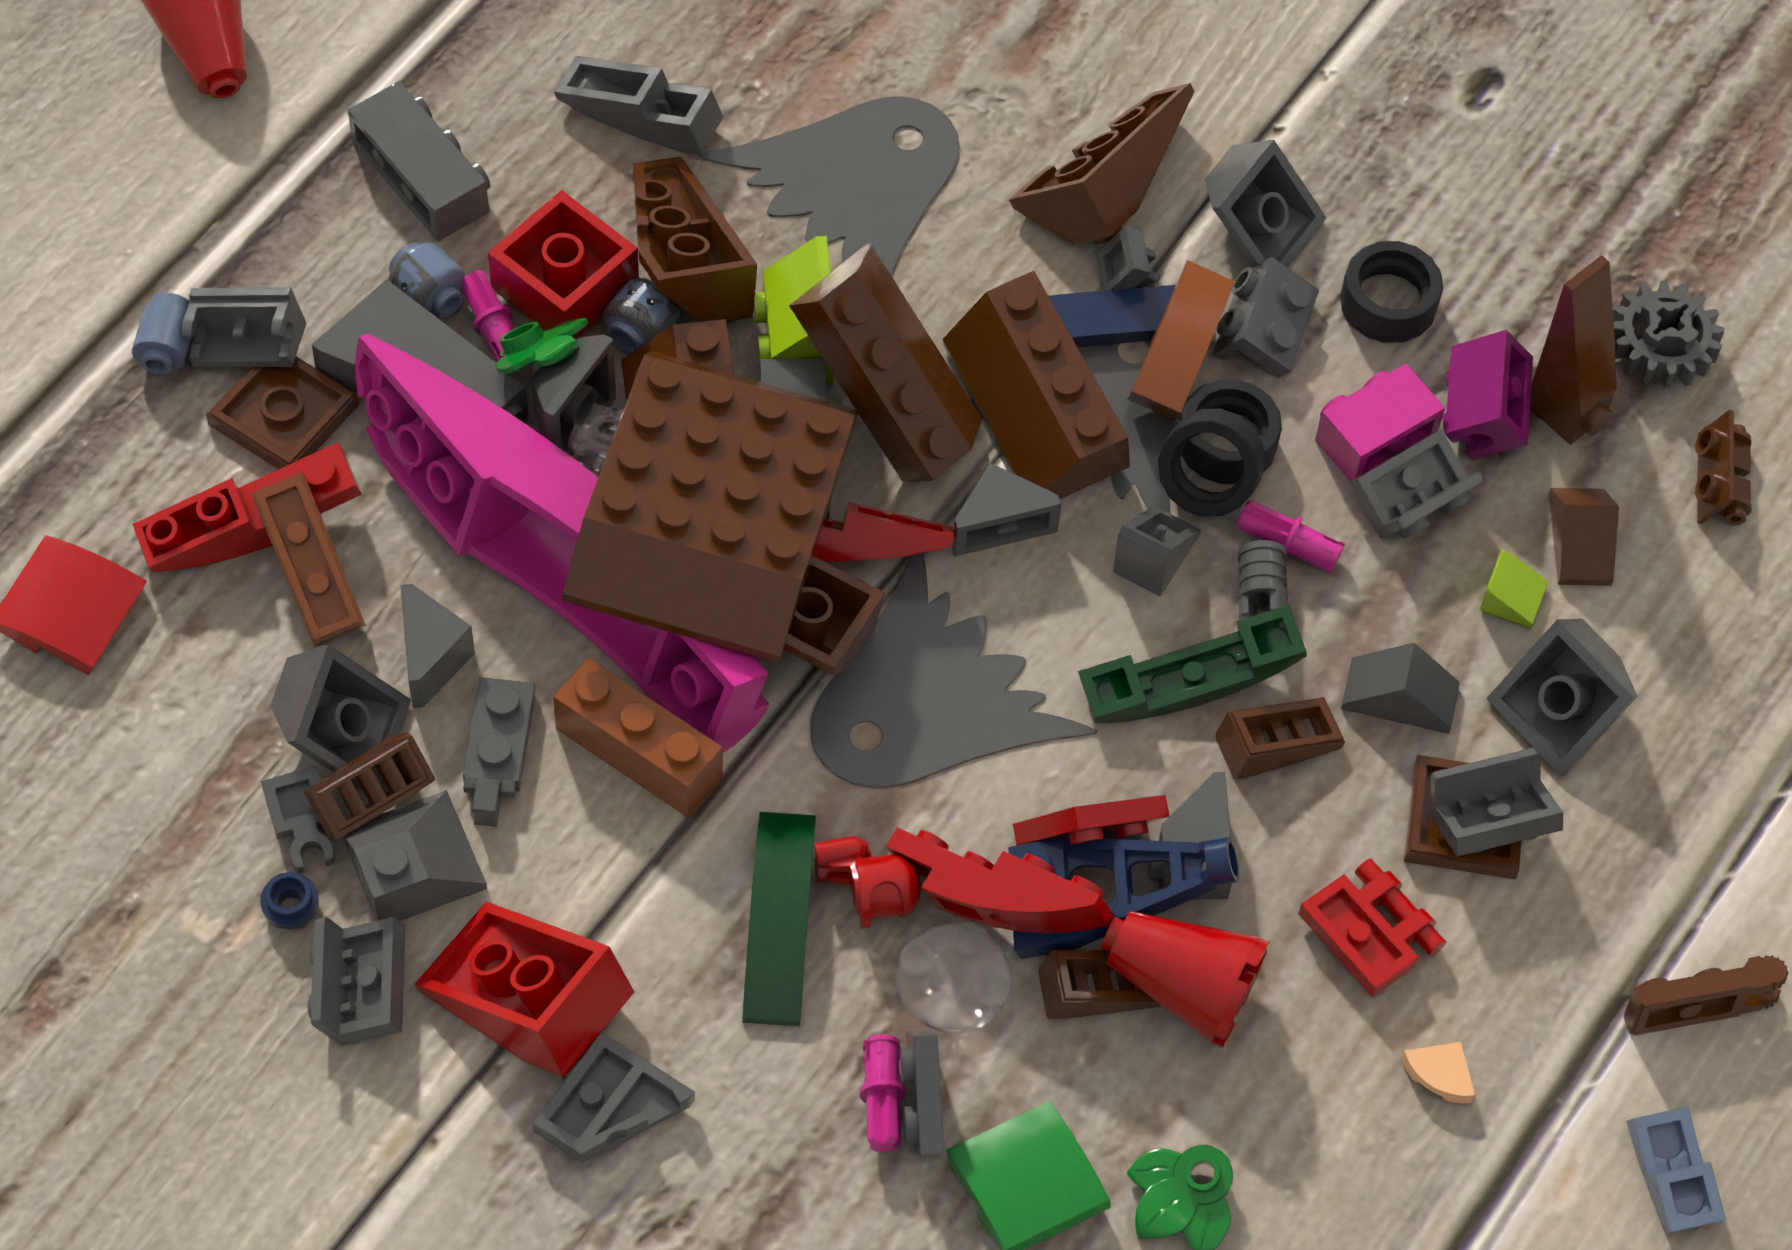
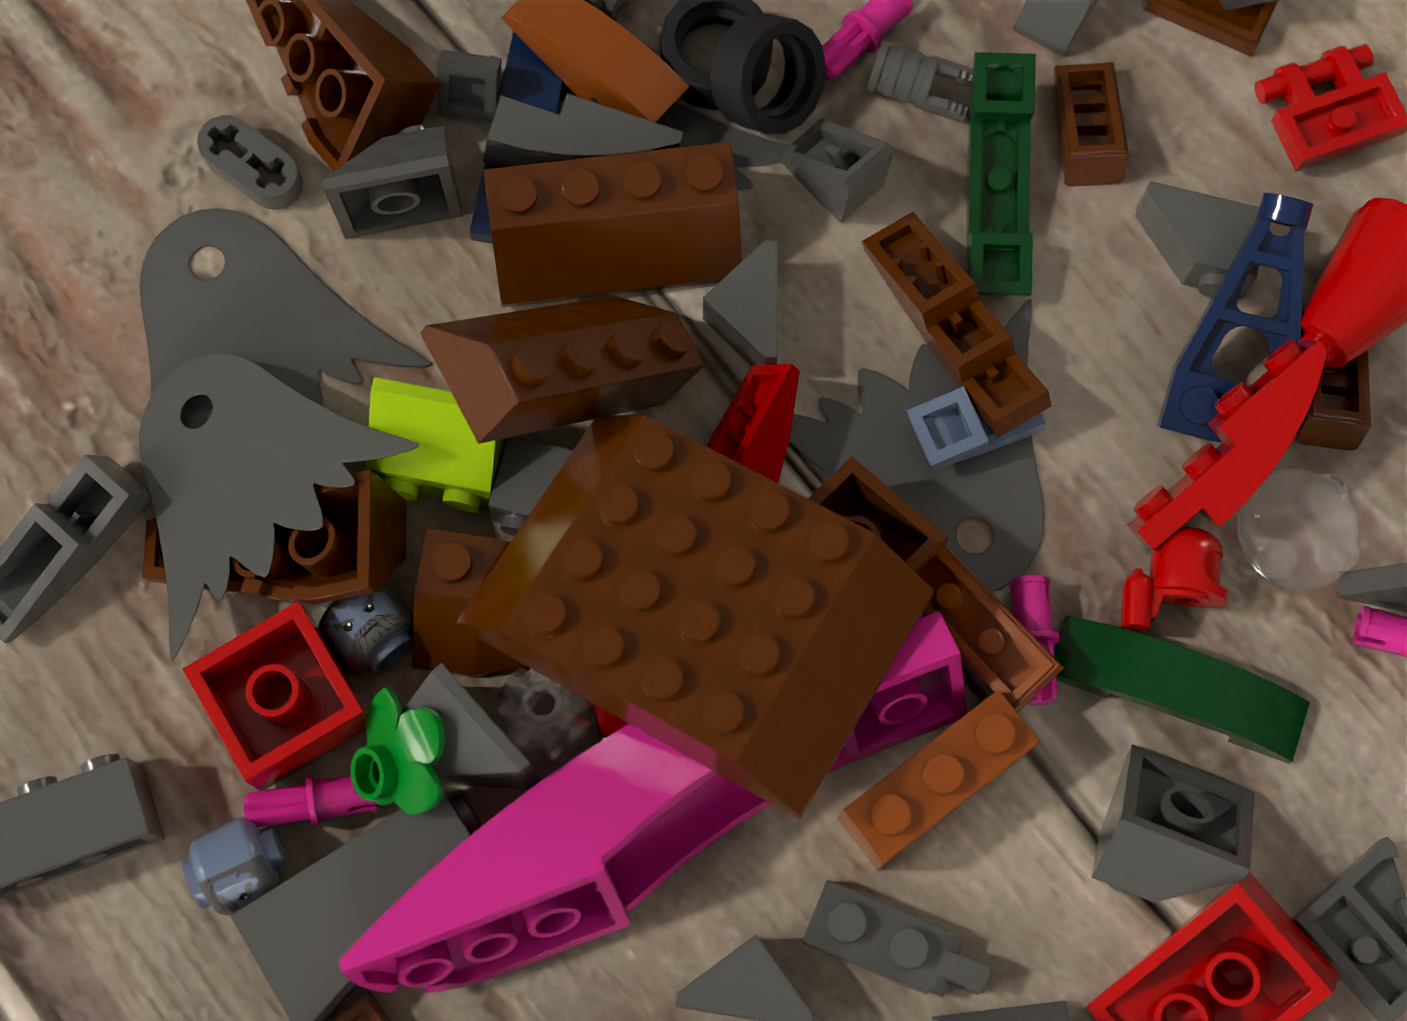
camera: 70 degrees left, 15 degrees up
red wing [1013,795,1169,846] -> none
none -> dark grey piece [139,353,419,661]
none -> dark grey beam [197,115,303,210]
none -> dark grey slope [322,125,463,239]
none -> dark grey slope [483,94,684,168]
none -> reddish brown slope [862,212,1052,438]
none -> sand blue slope [906,386,1046,469]
none -> dark orange tile [917,544,1064,713]
none -> dark pink axle [1009,575,1060,706]
none -> dark grey slope [1092,744,1255,903]

